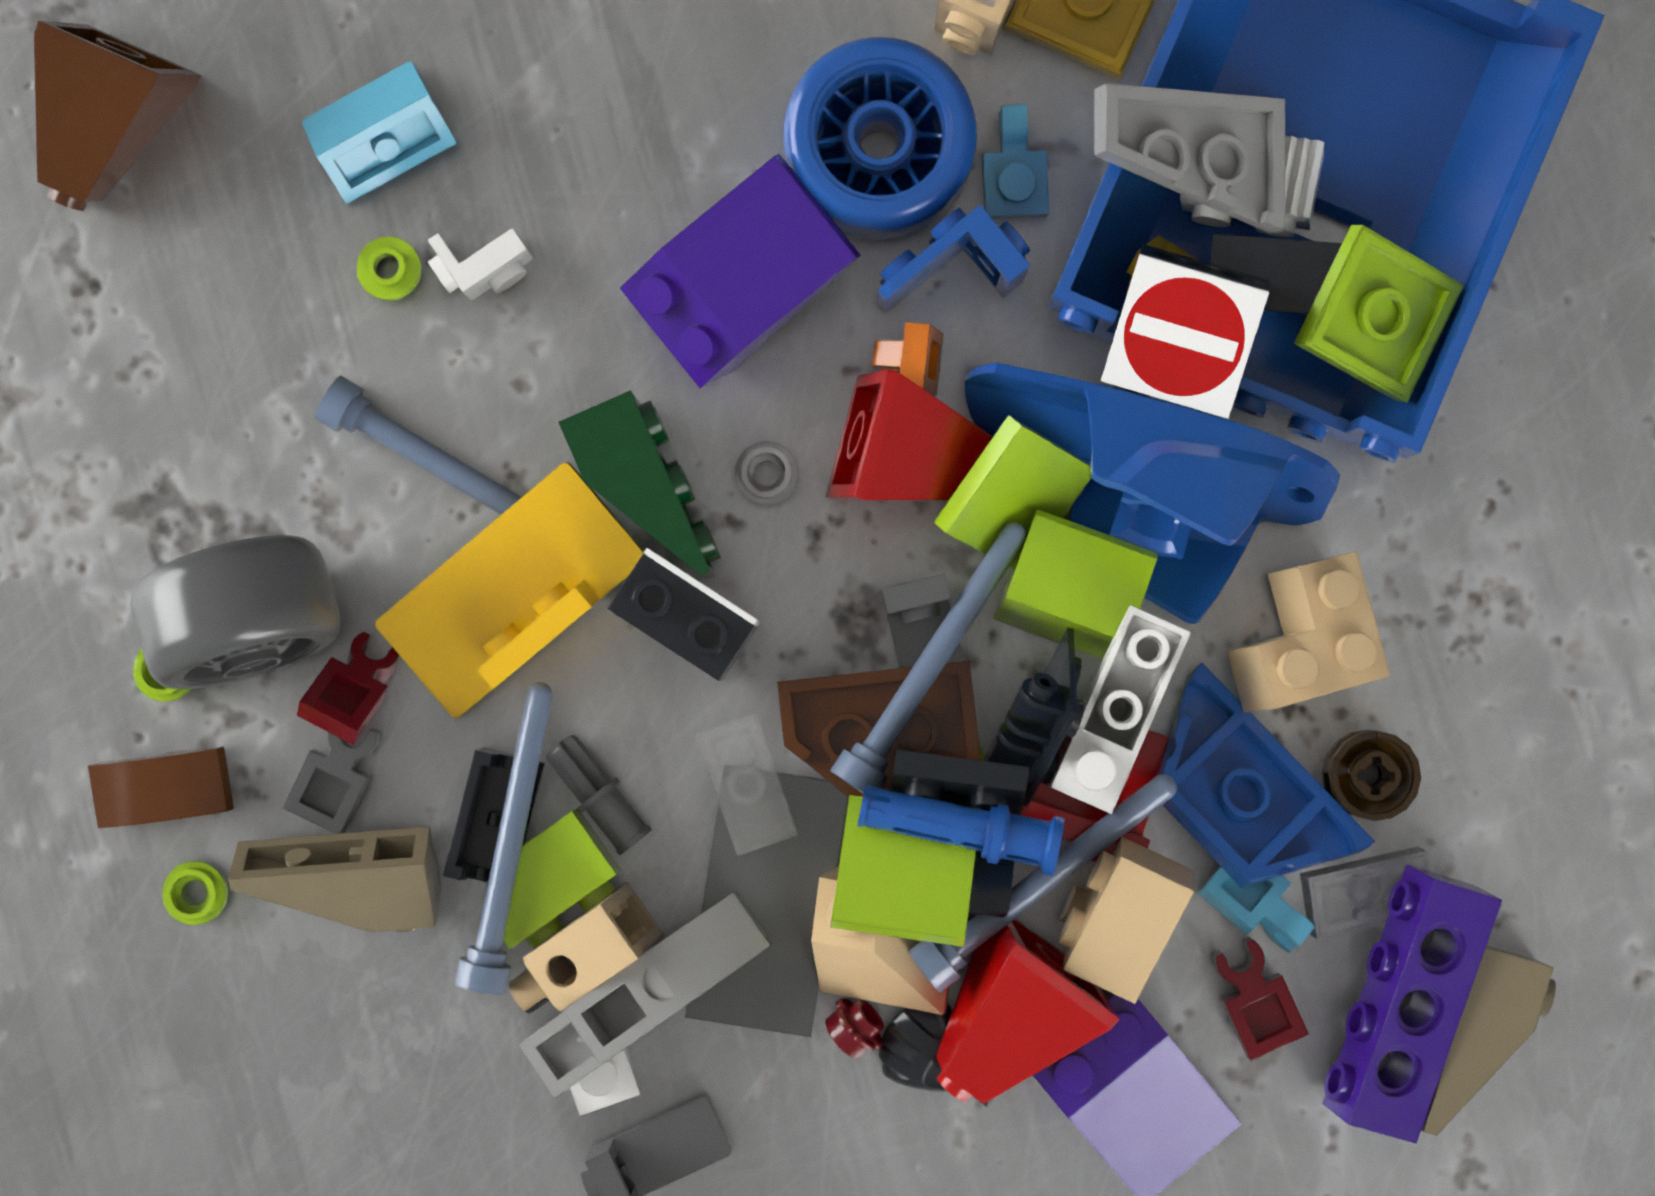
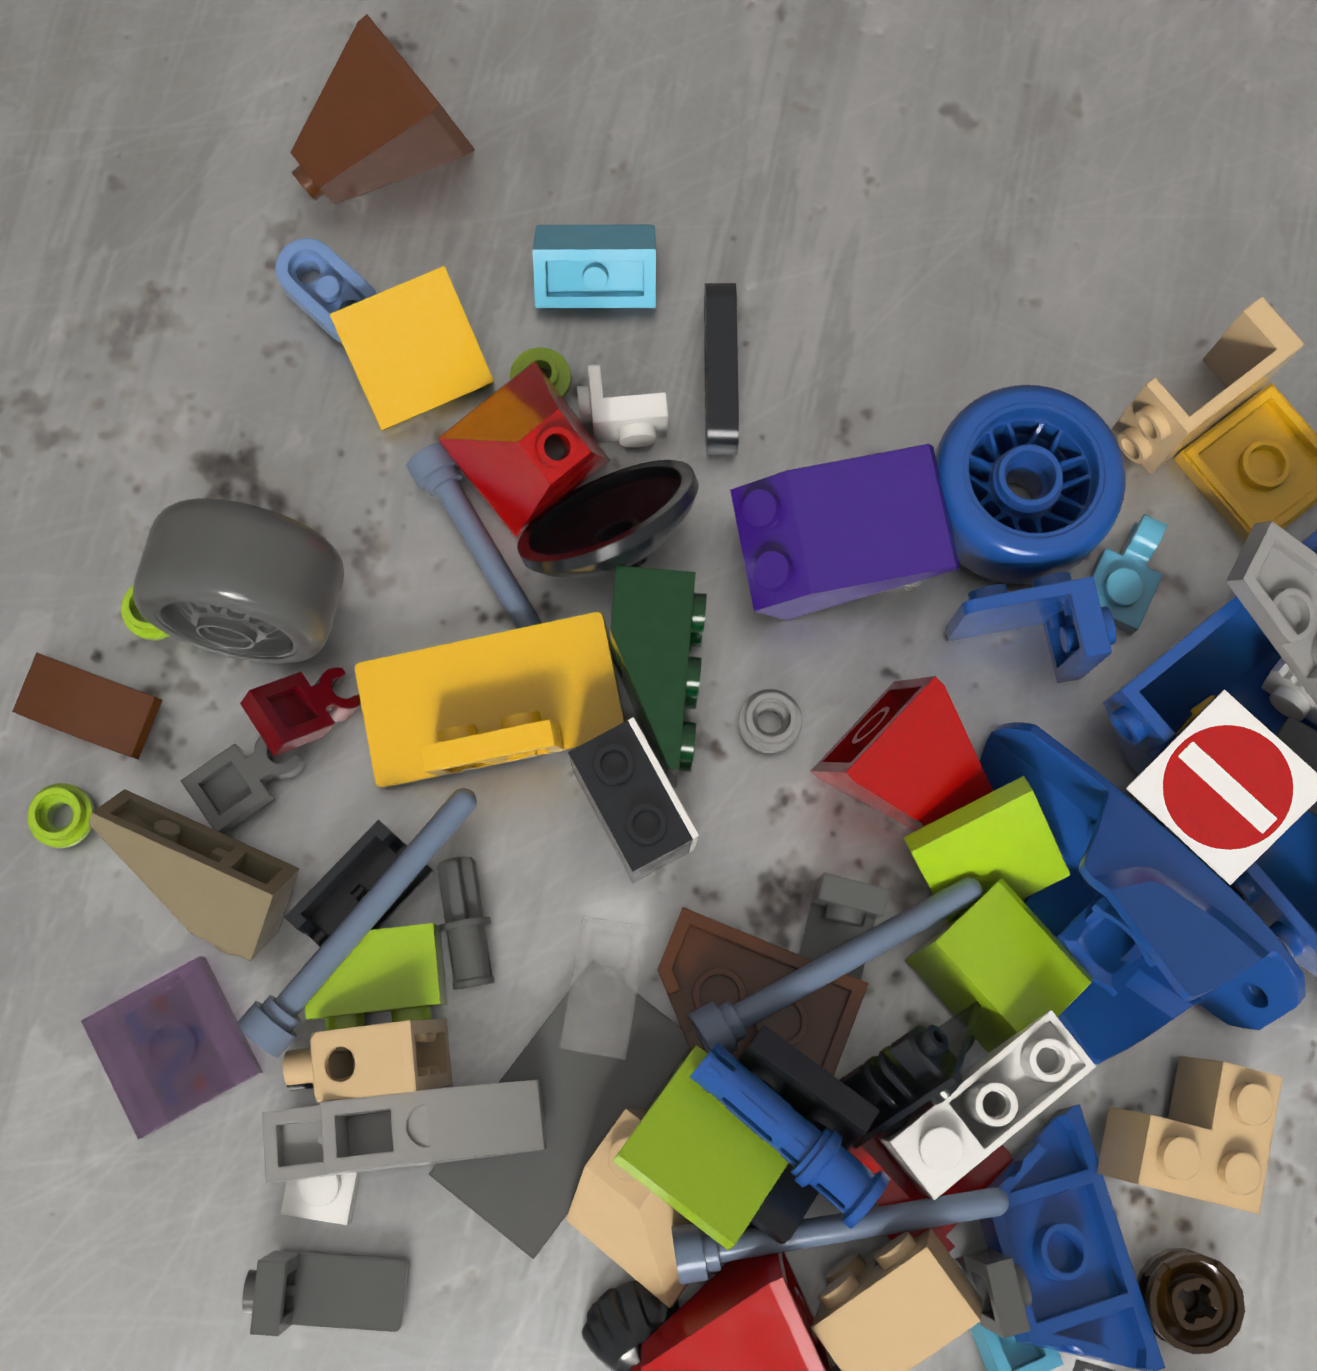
camera: 25 degrees right, 10 degrees down
dark red plate [825,998,884,1059] -> none
orange tile [872,322,944,396] -> none
none -> clear purple tile [81,956,263,1140]
none -> medium blue plate [275,238,377,343]
none -> yellow tile [329,266,494,431]
none -> red slope [437,361,610,537]
none -> black dish [517,460,699,578]
none -> black beam [704,283,739,455]
none -> dark grey plate [954,1248,1032,1338]

